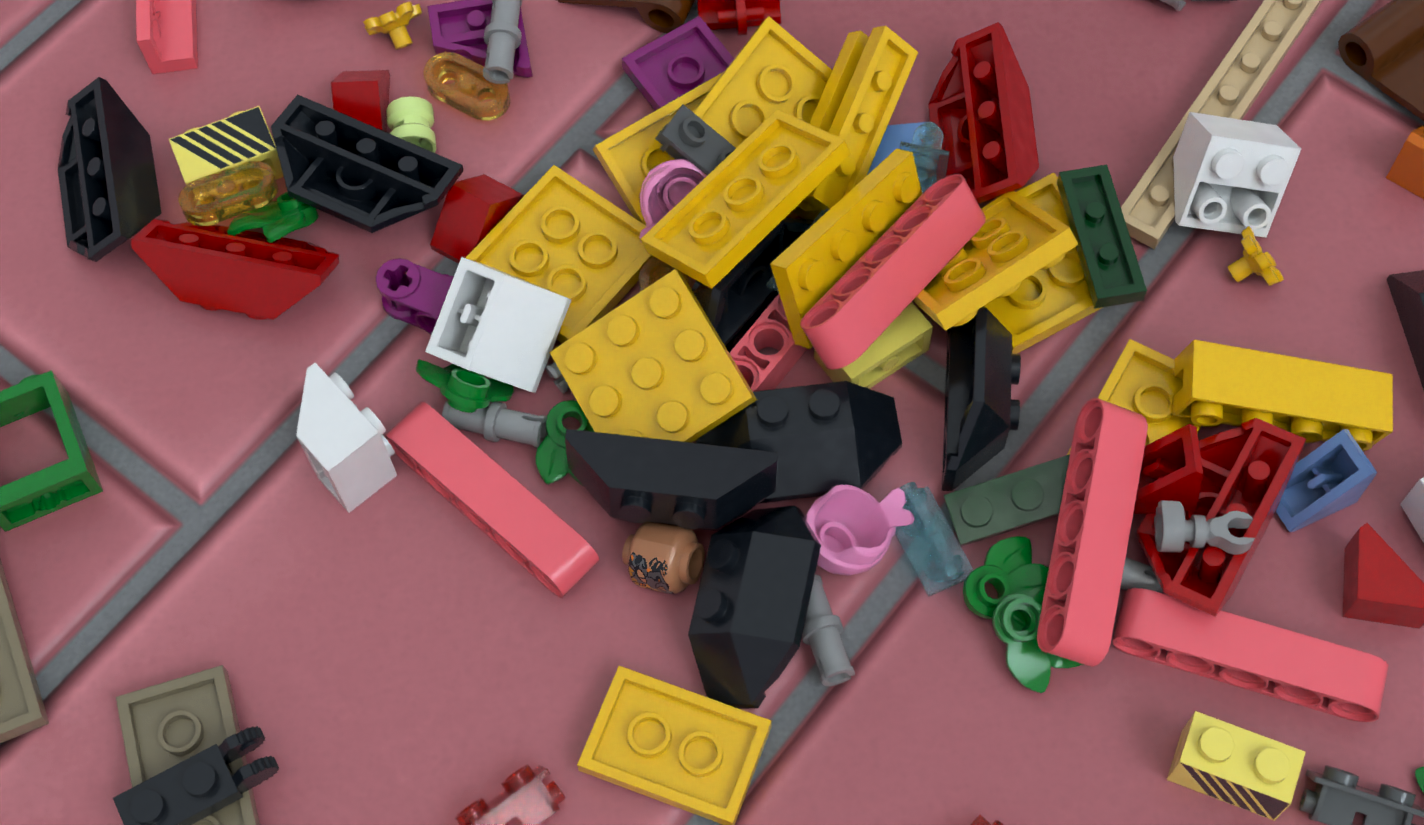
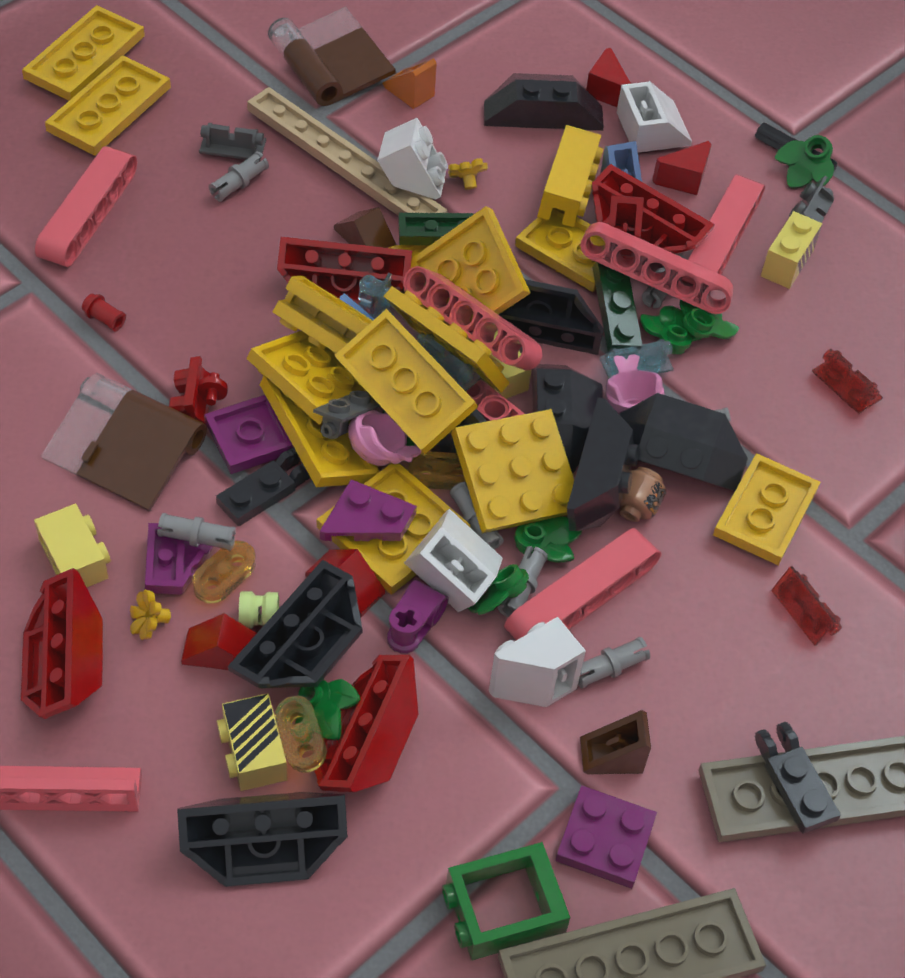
camera: 90 degrees left, 10 degrees down
light grey piece [1154,500,1255,555] -> none
none -> black hinge [216,447,311,526]
none -> magenta wing [320,479,417,541]
none -> reddish brown slope [334,207,396,248]
none -> magenta plate [555,785,657,889]
none -> light grey pin [578,637,650,688]
none -> reddish brown slope [580,710,651,774]

